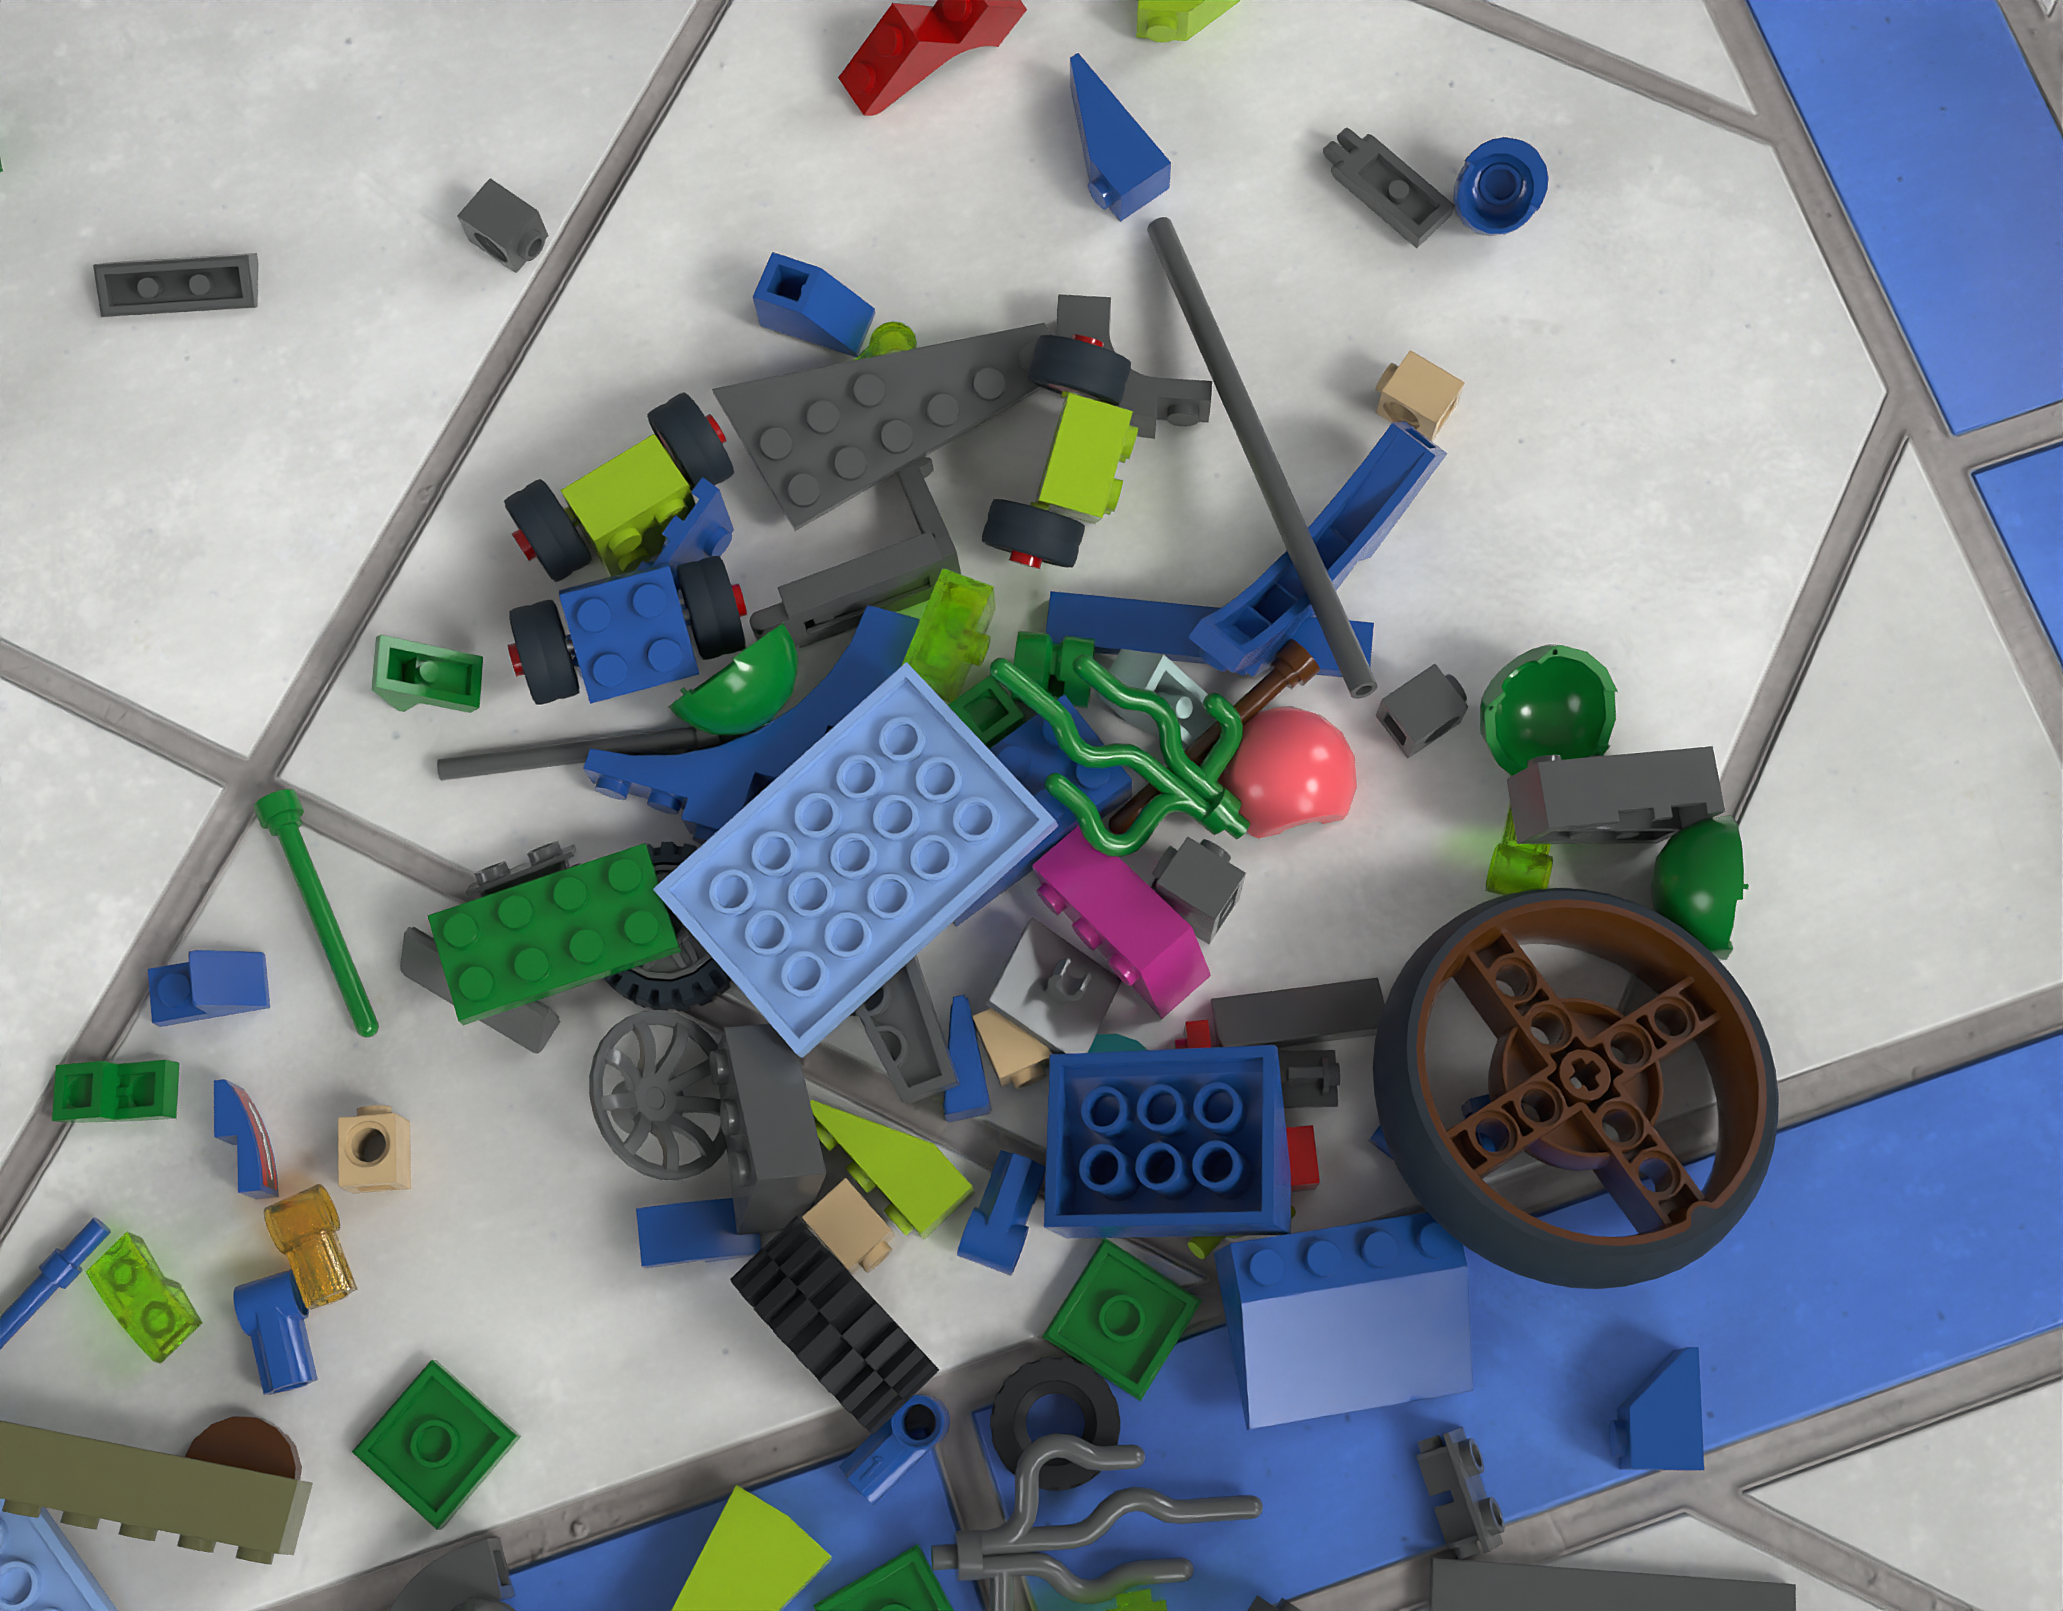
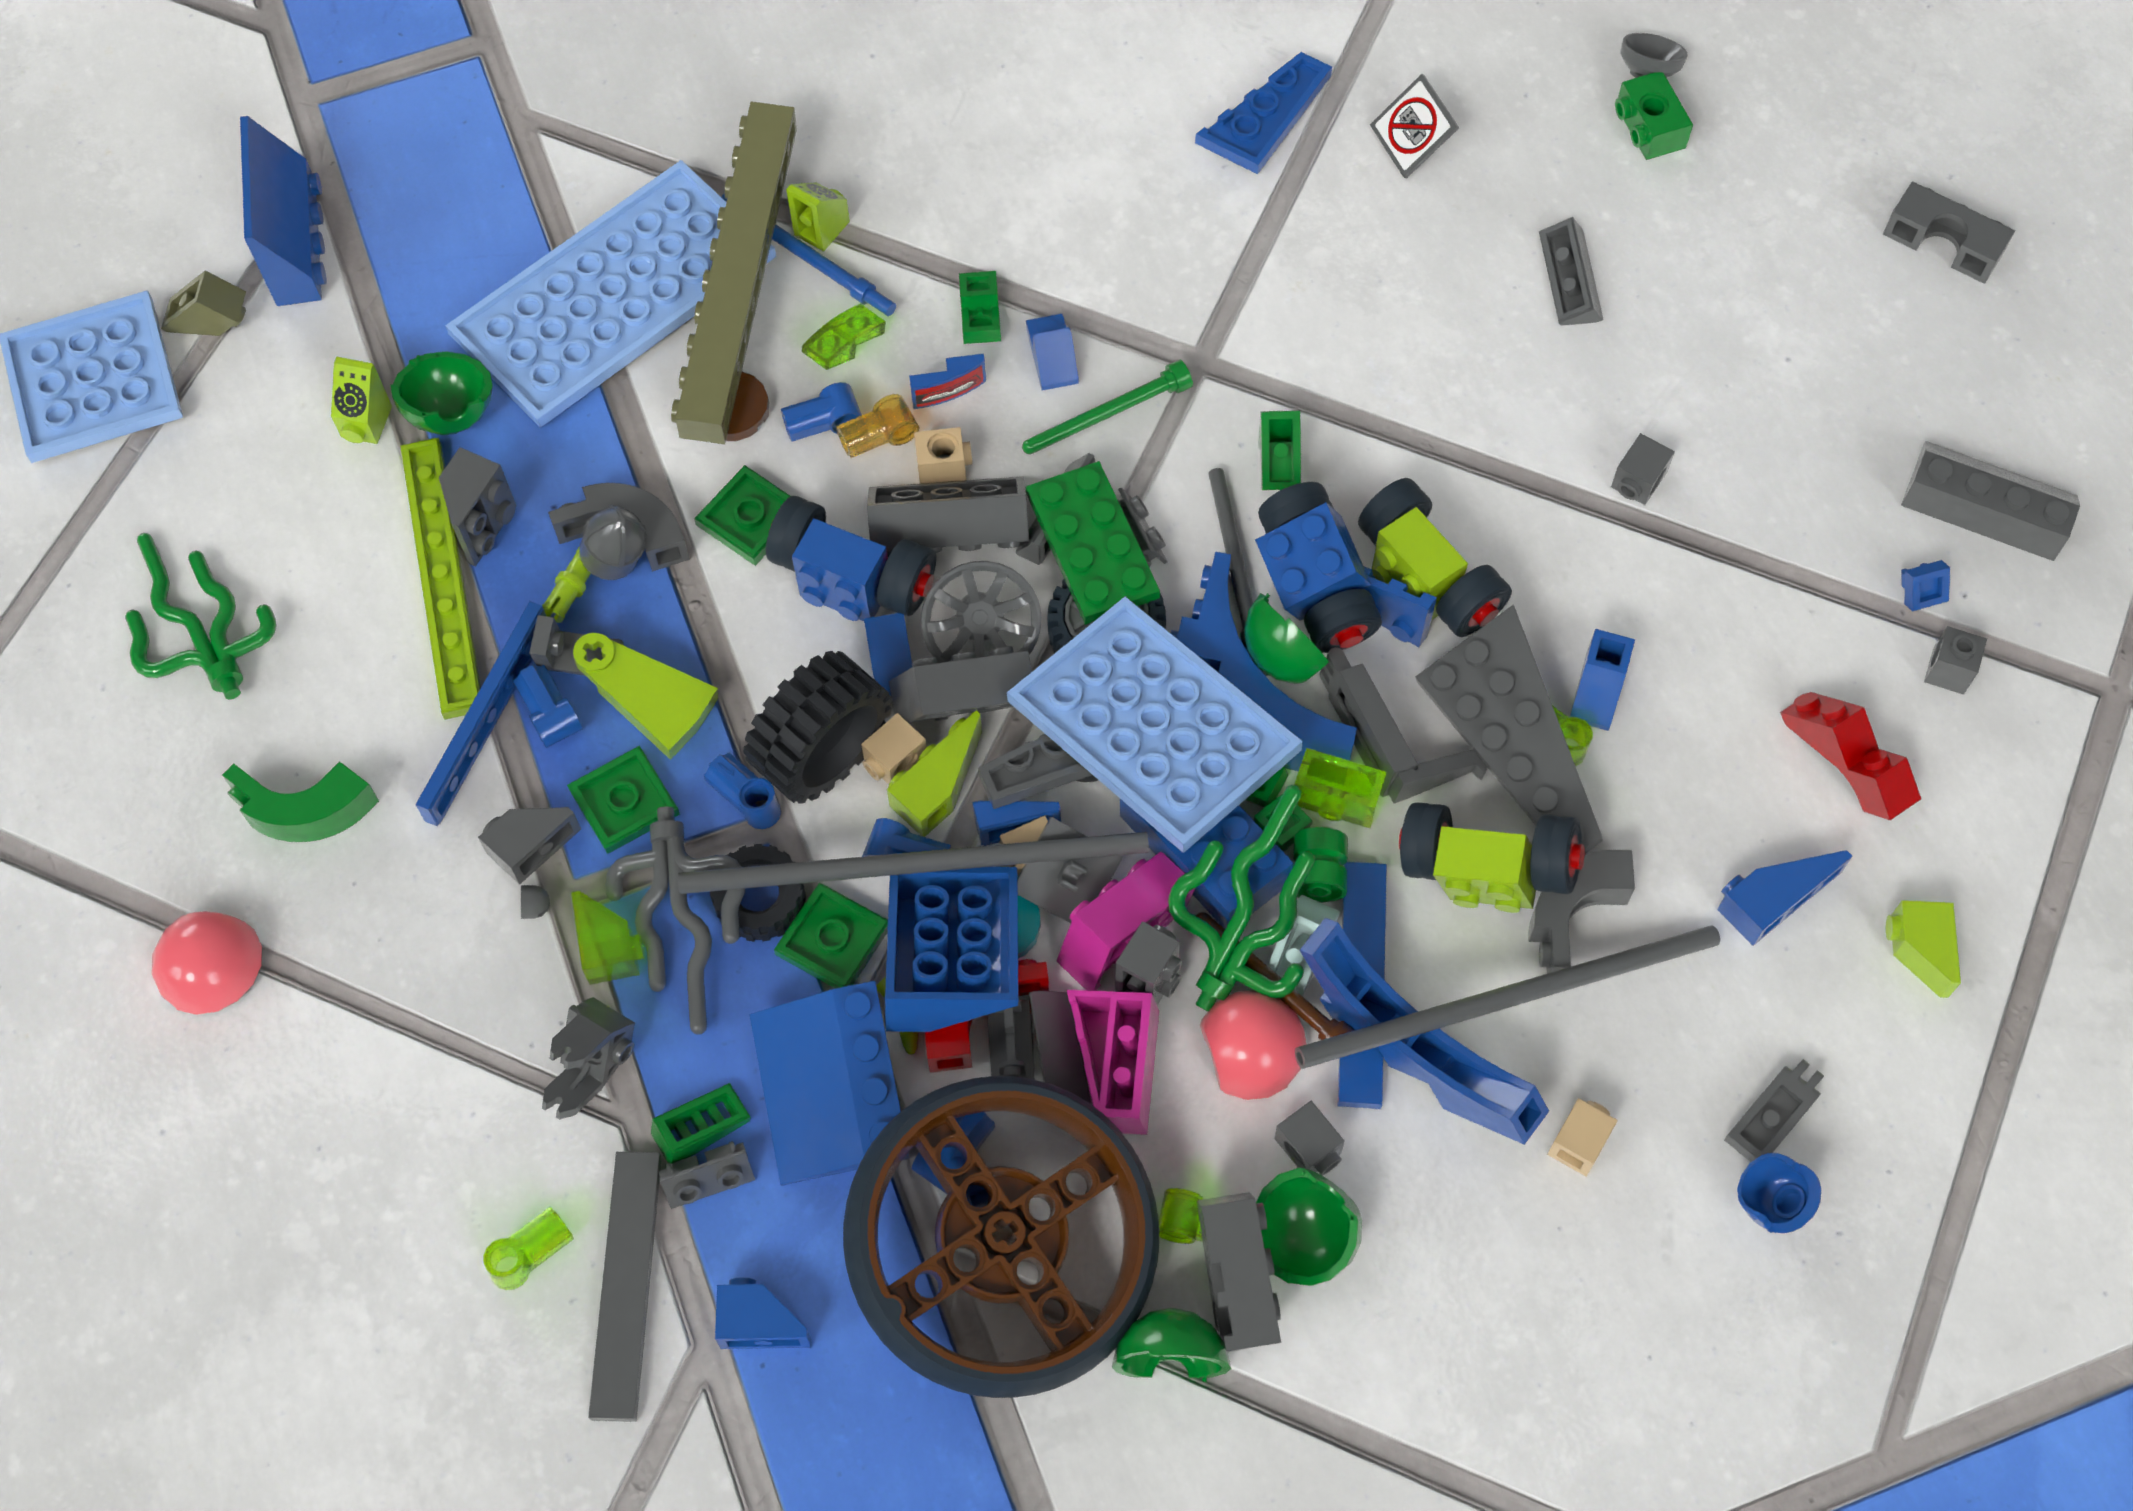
camera: 85 degrees right, 10 degrees down
none -> green slope [651,1083,751,1164]
none -> dark grey piece [678,832,1149,894]
none -> brick [766,496,937,621]
none -> dark grey slope [867,476,1029,557]
none -> dark pink wedge [1067,990,1160,1135]

